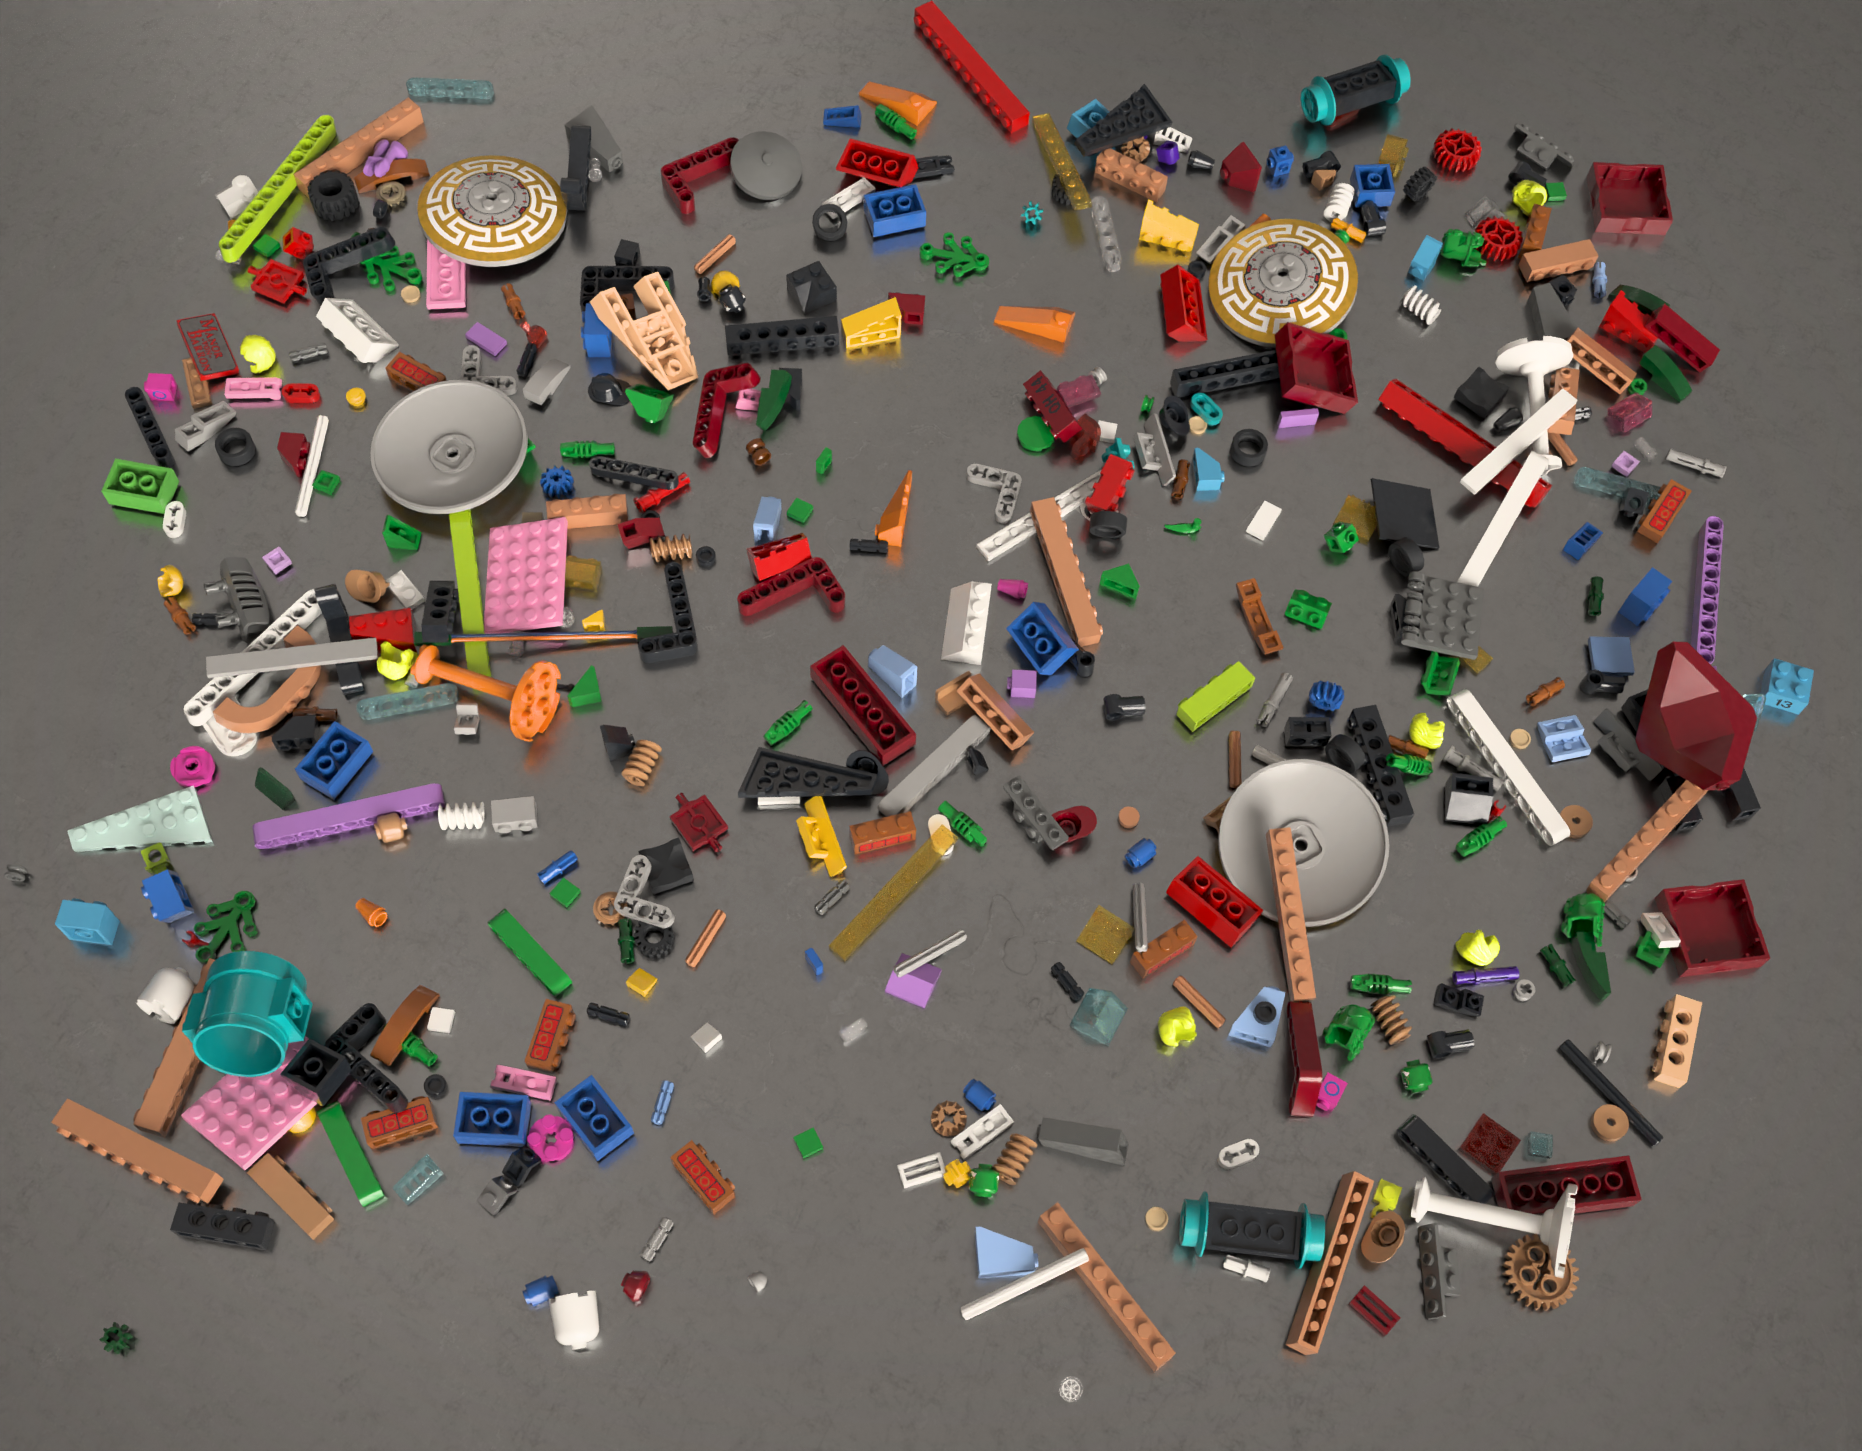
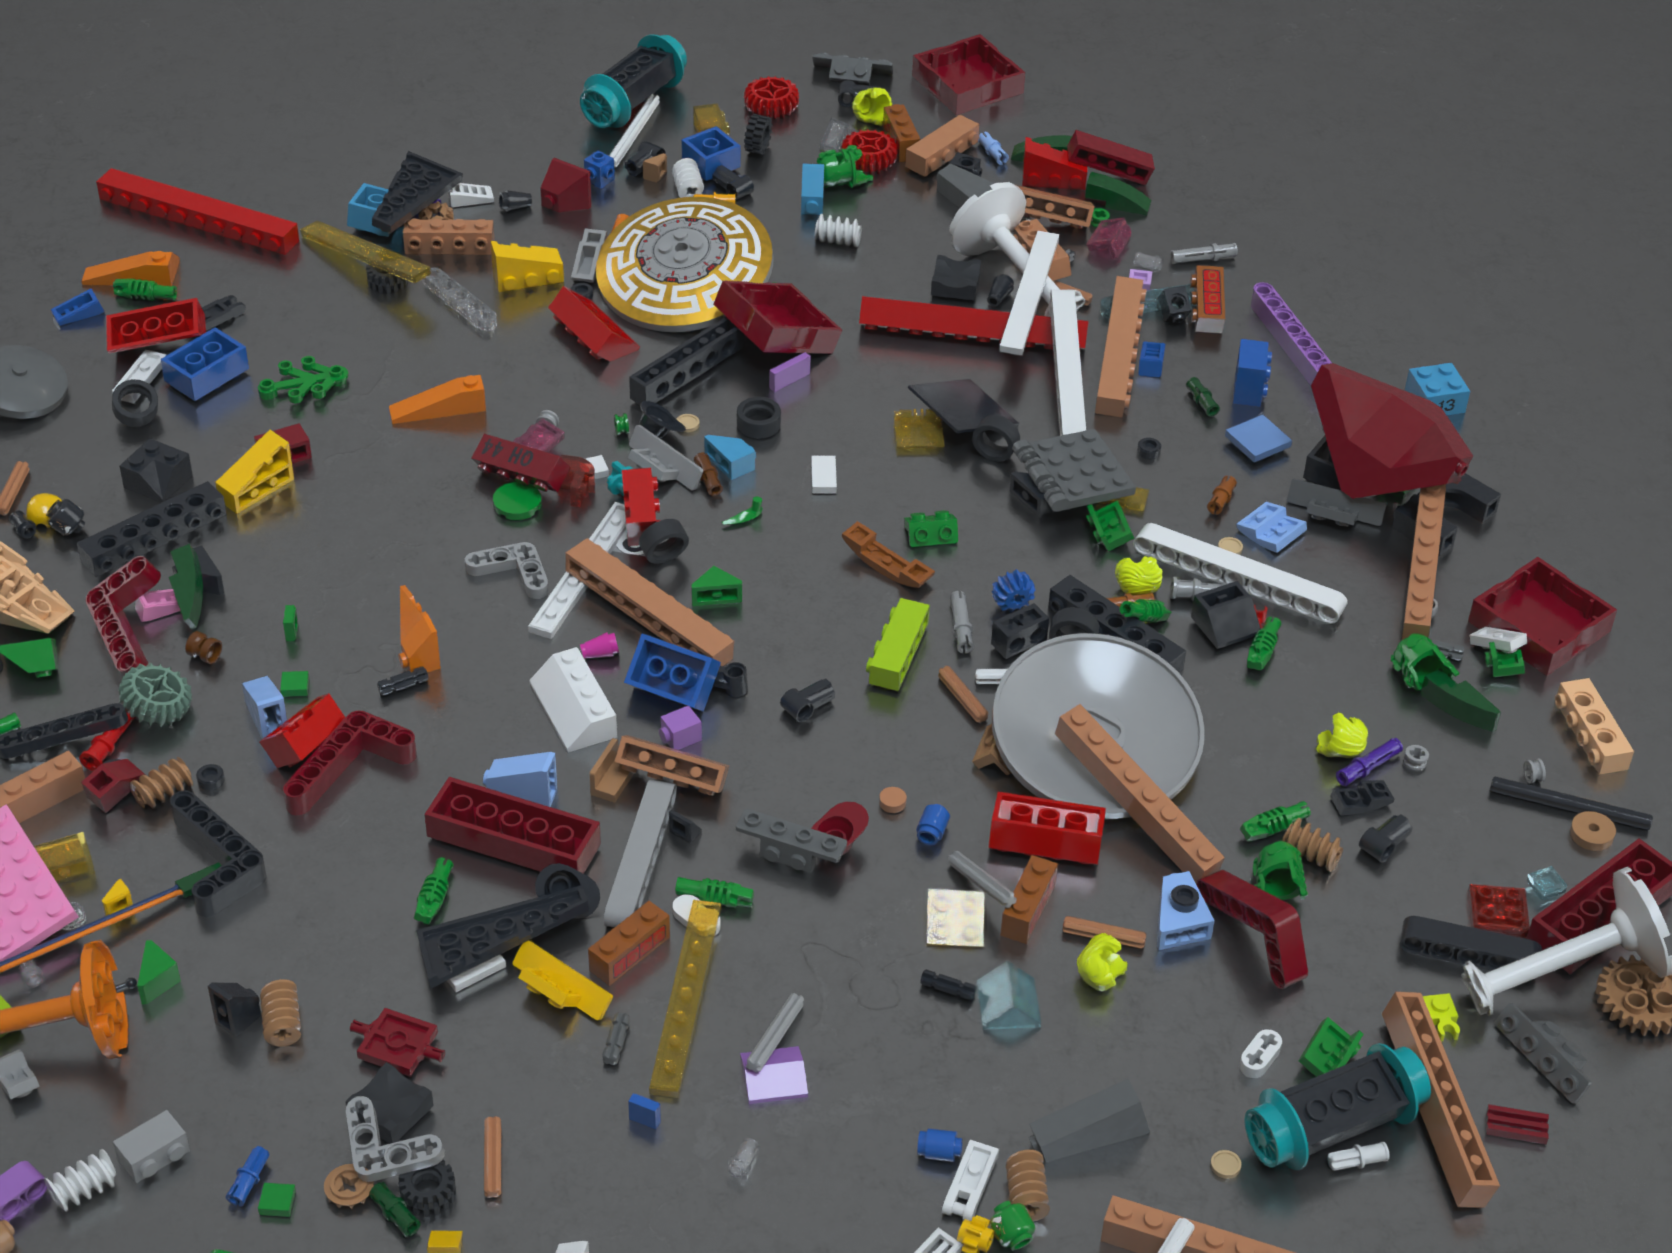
camera: 30 degrees left, 20 degrees down
medium nougat gear [931,1100,967,1137] -> none
teal gear [1021,201,1044,224] -> none
dark purple plate [1156,140,1180,165] -> none
teal plate [1190,393,1223,425] -> none
dark pink brick [1316,1072,1348,1111] -> none
green brick [1323,522,1359,553] -> none
medium nougat piece [1361,1211,1405,1263] -> none
green head [1401,1059,1433,1093] -> none
dark green pin [1540,944,1576,987] -> none
green tile [1544,182,1567,201] -> none
medium nougat piece [1560,805,1593,839] -> none
black piece [1580,669,1625,694] -> none
none -> sand green gear [118,662,192,727]
none -> white axle [609,94,660,168]
none -> nougat brick [1095,276,1147,417]
none -> black tile [1137,438,1162,459]
none -> green bracket [1298,1017,1364,1077]

